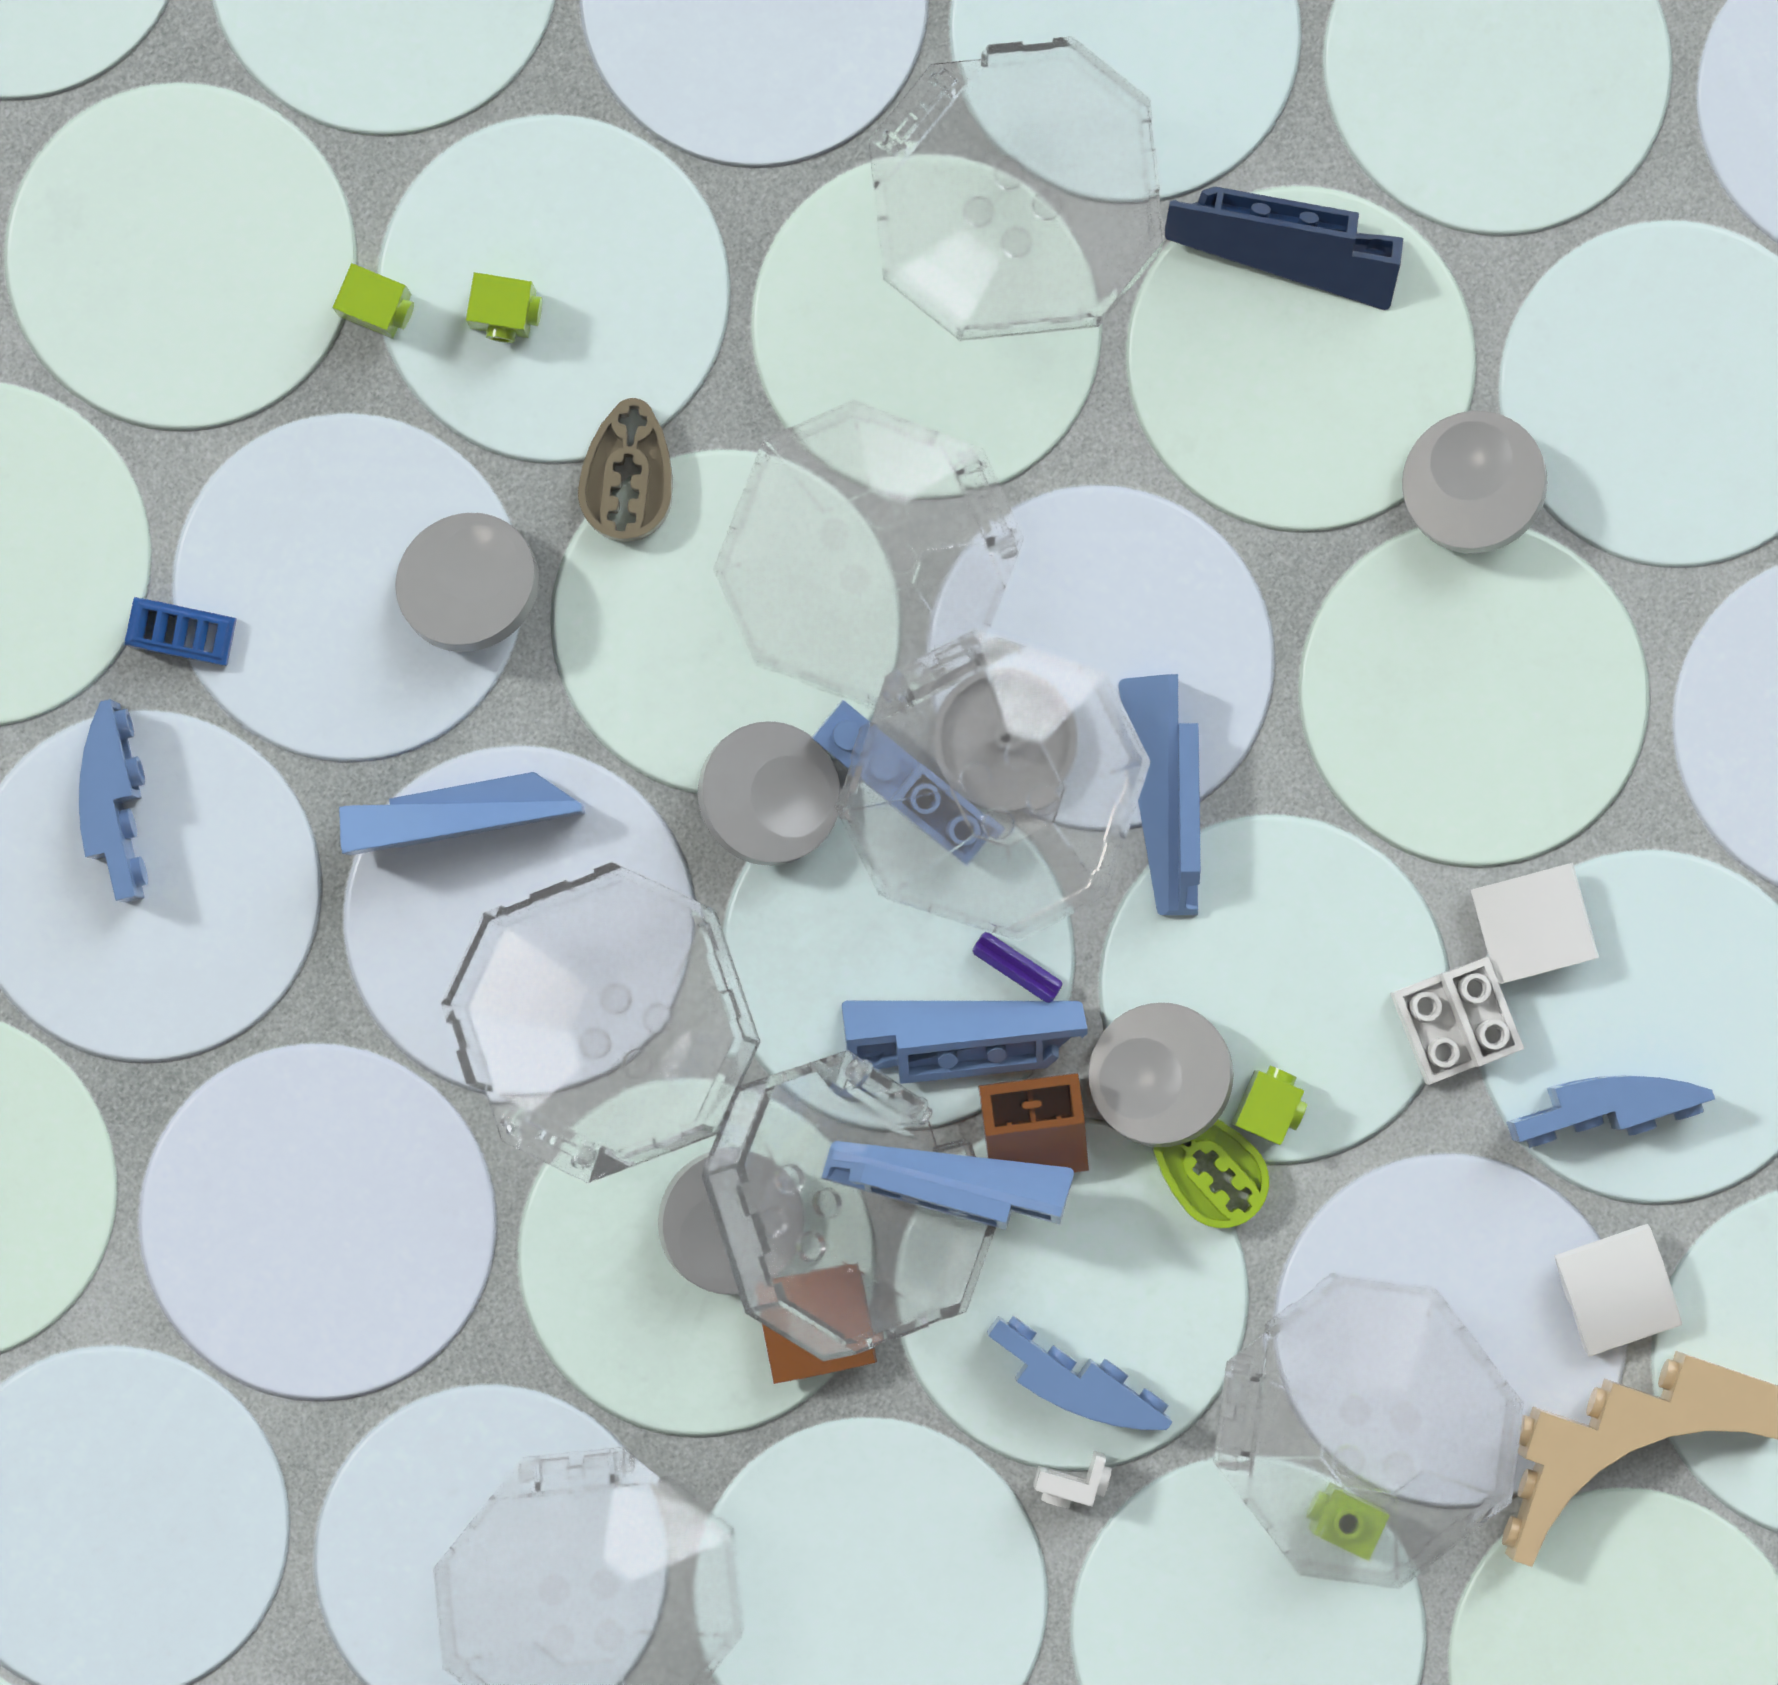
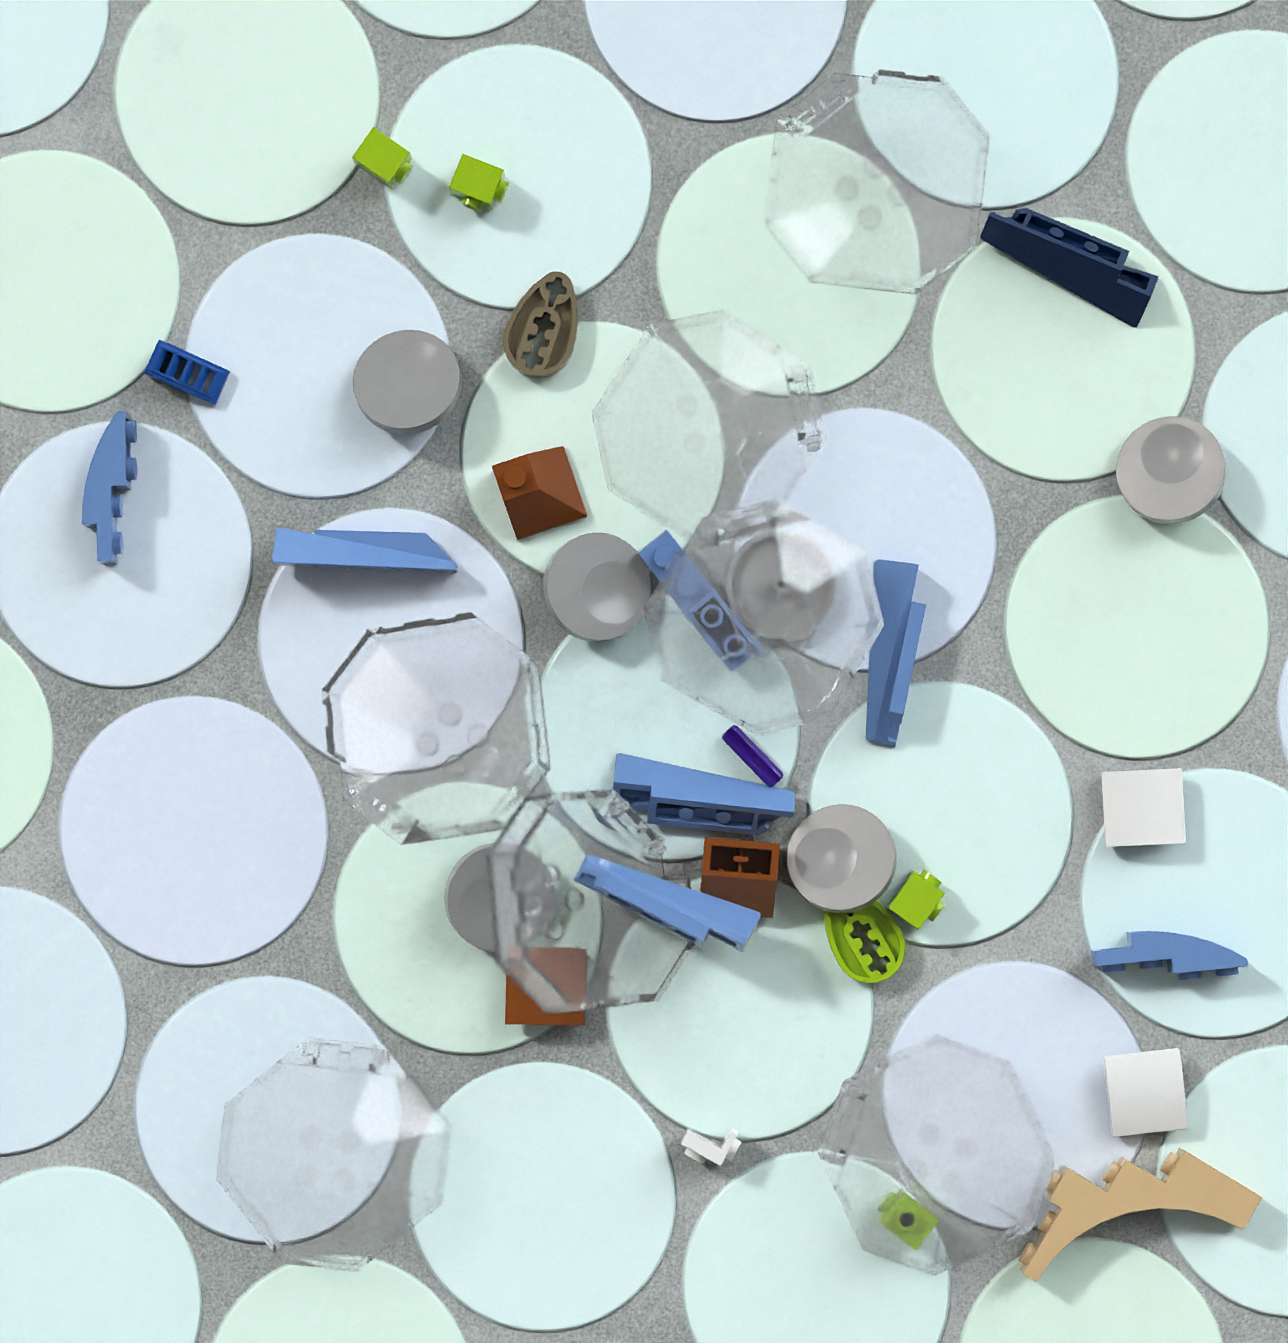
camera: 15 degrees right, 0 degrees up
medium blue slope [987,1316,1172,1430] -> none
white slope [1390,957,1524,1085] -> none
none -> dark orange slope [492,446,587,540]

